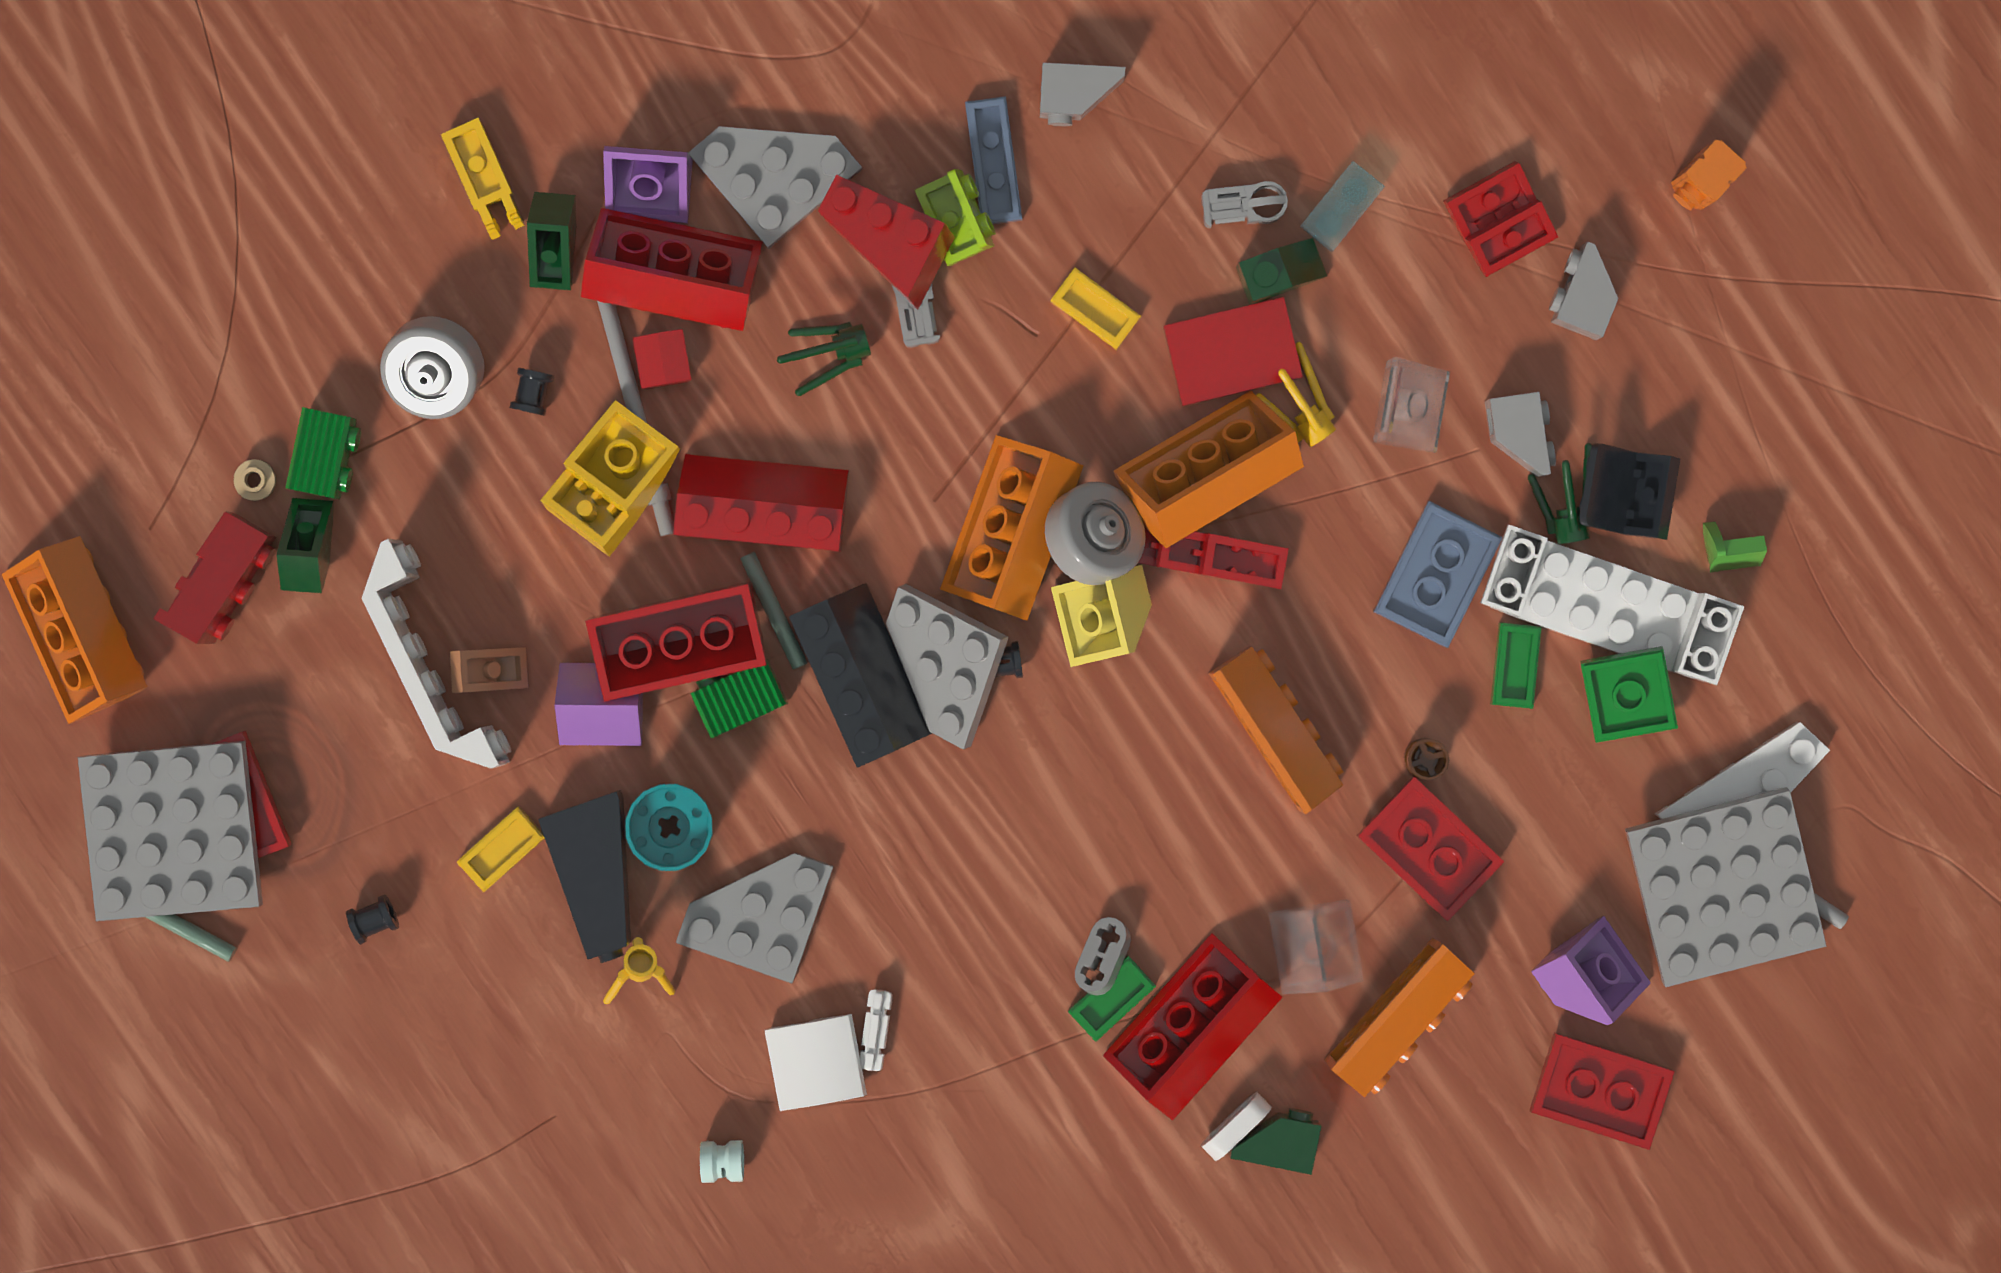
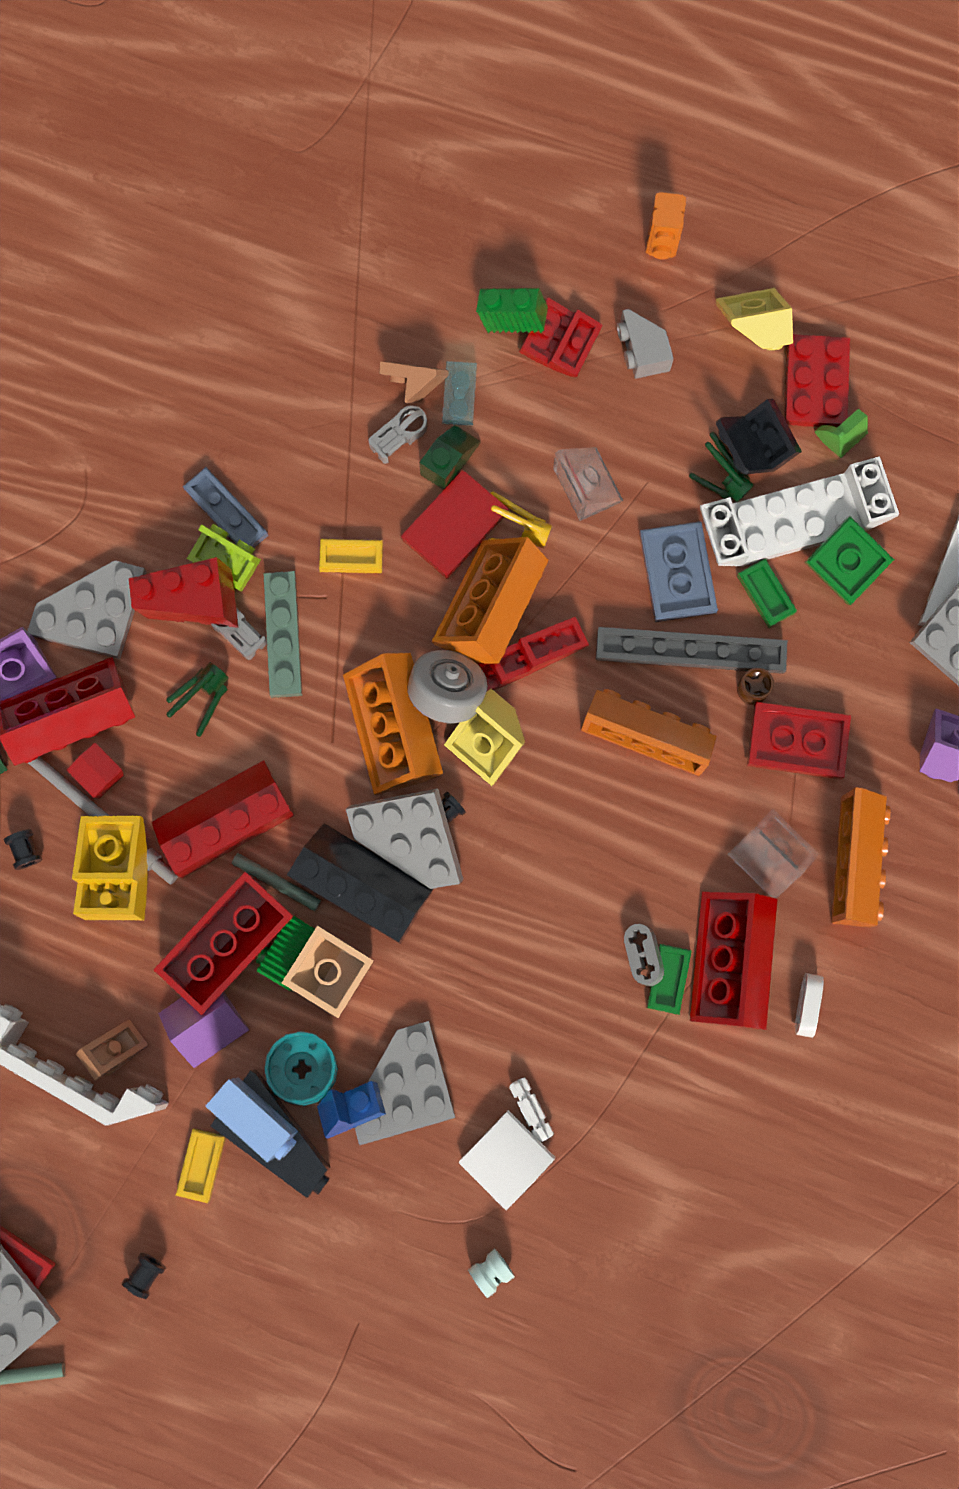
camera: 35 degrees left, 10 degrees down
yellow plant [603,937,675,1004] -> none
light grey slope [1040,63,1126,126] -> none
dark green slope [1228,1108,1321,1175] -> none
light grey slope [1485,392,1556,477] -> none
none -> light blue brick [206,1077,298,1162]
none -> sand green plate [264,571,303,698]
none -> light nougat slope [282,926,373,1018]
none -> blue slope [317,1081,386,1139]
none -> nougat slope [379,361,449,403]
none -> green brick [476,288,548,333]
none -> dark grey plate [596,627,787,674]
none -> light yellow slope [716,288,793,350]
none -> red plate [784,334,850,428]

